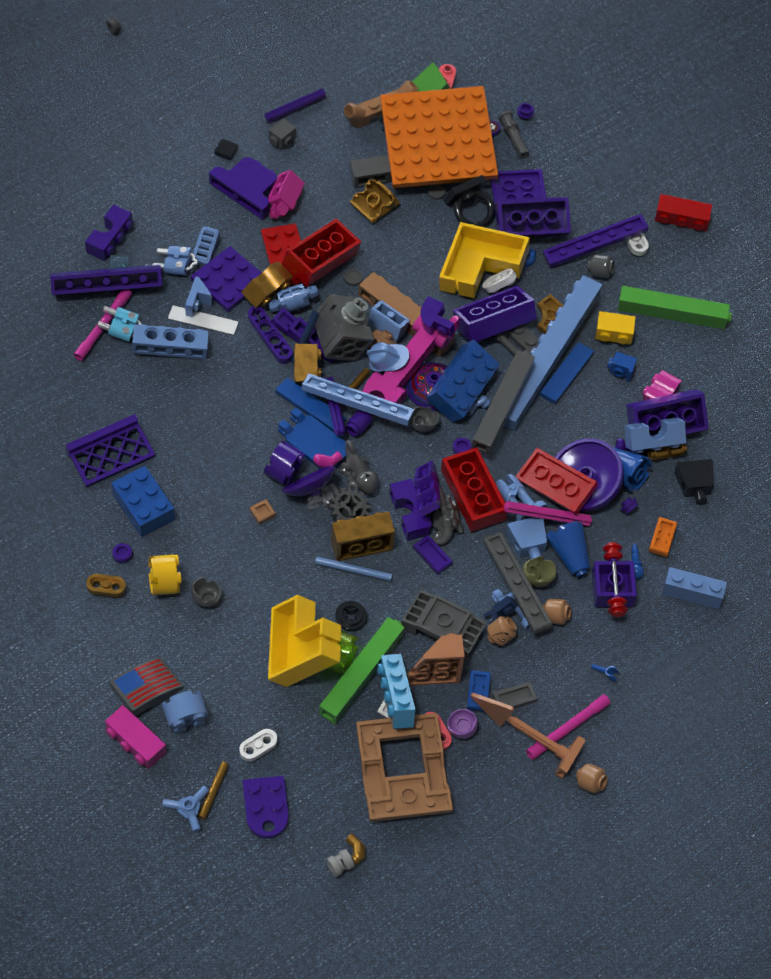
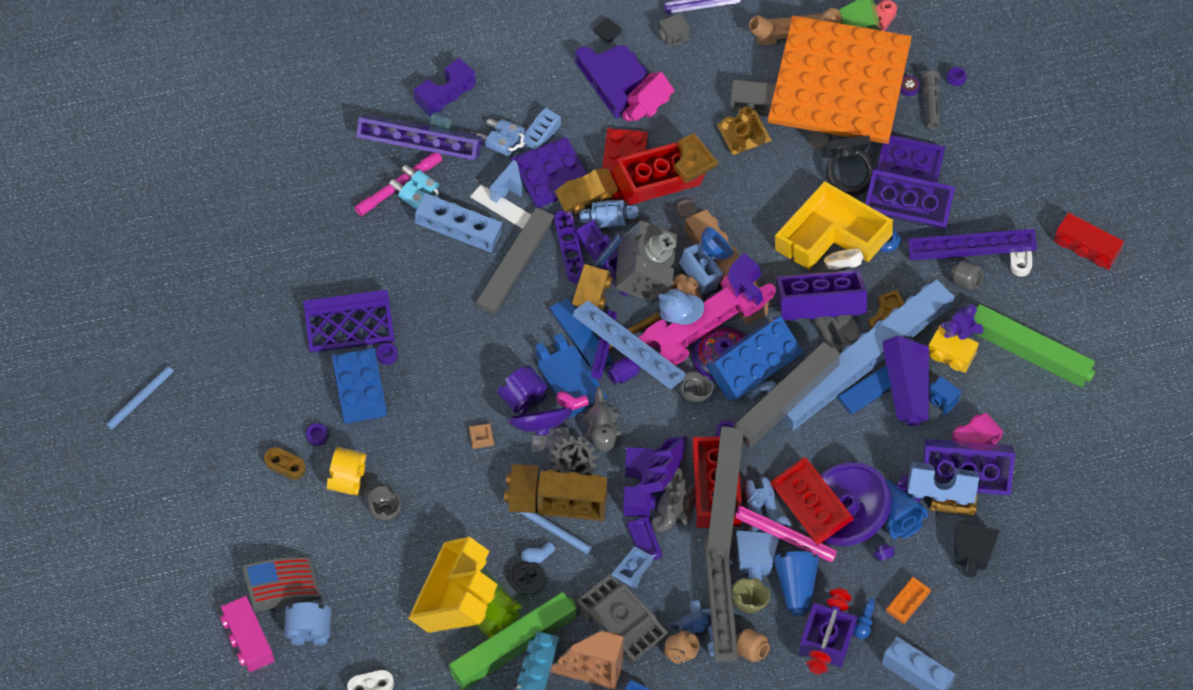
camera: 25 degrees right, 0 degrees up
none -> dark purple tile [376,343,398,365]
none -> dark grey tile [476,207,555,314]
none -> pearl gold brick [504,464,539,513]
none -> medium blue arm [521,542,555,563]
none -> medium blue slope [612,546,654,588]
none -> pearl gold tile [673,133,719,184]
none -> blue piece [701,226,734,260]
none -> dark grey brick [707,427,744,559]
none -> dark purple slope [883,336,929,426]
none -> dark purple animal [941,304,983,340]

